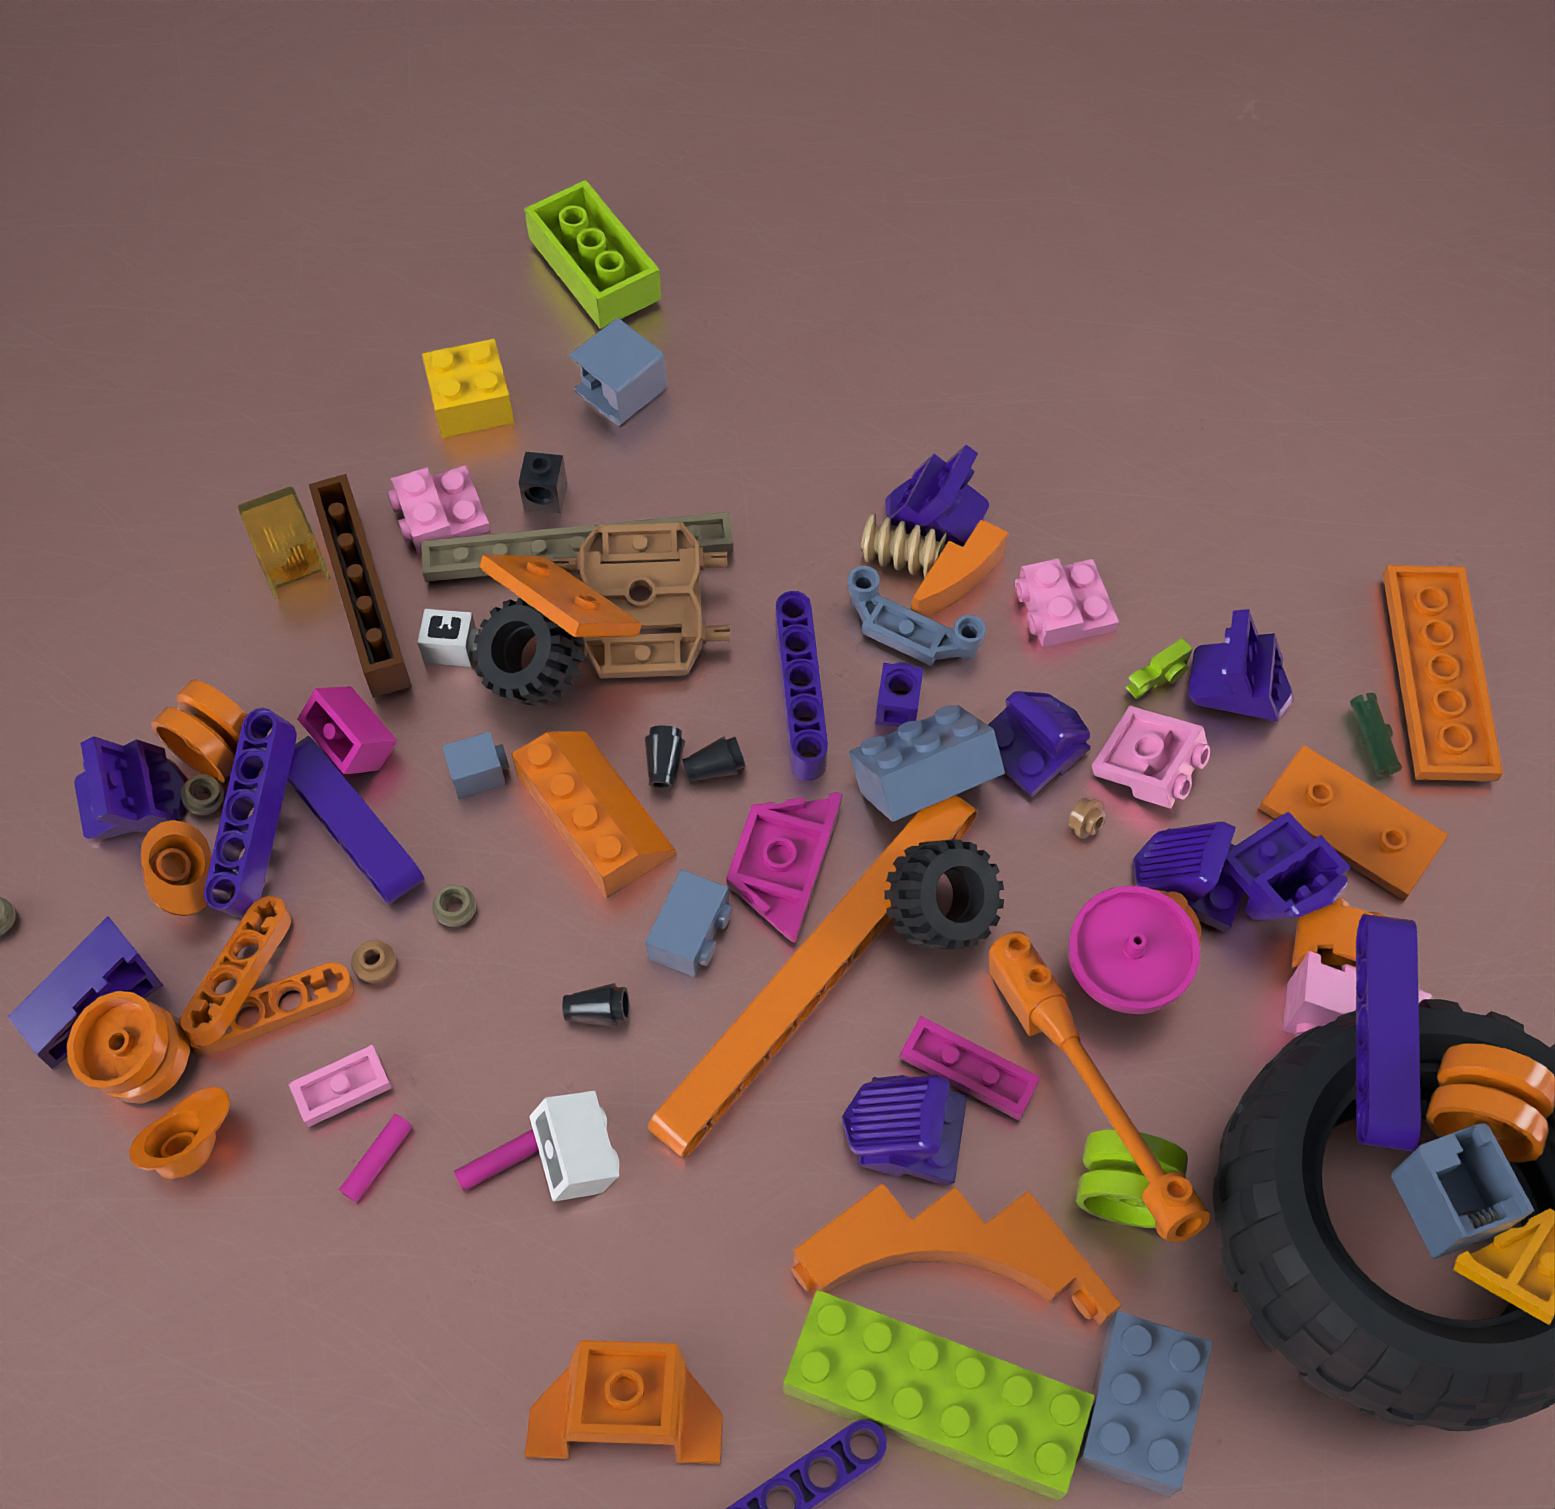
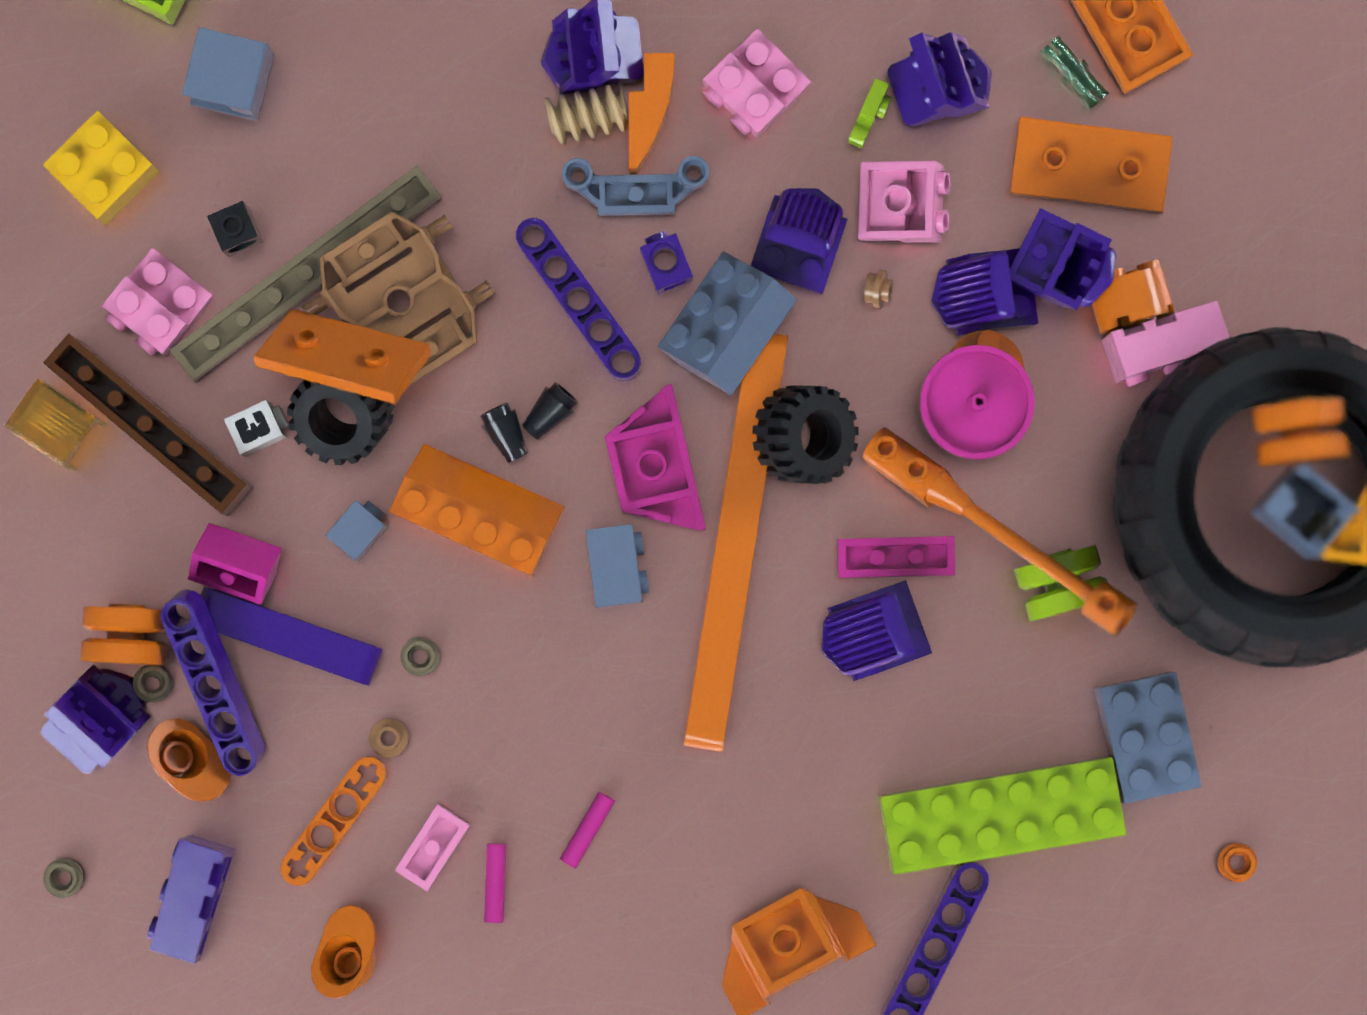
camera: 30 degrees left, 25 degrees up
orange wheel [67,991,190,1104] -> none
orange beam [180,896,291,1046] -> none
white brick [530,1091,620,1202] -> none
black cone [562,983,630,1027] -> none
orange arch [791,1183,1122,1326] -> none
dark purple beam [1356,914,1421,1151] -> none

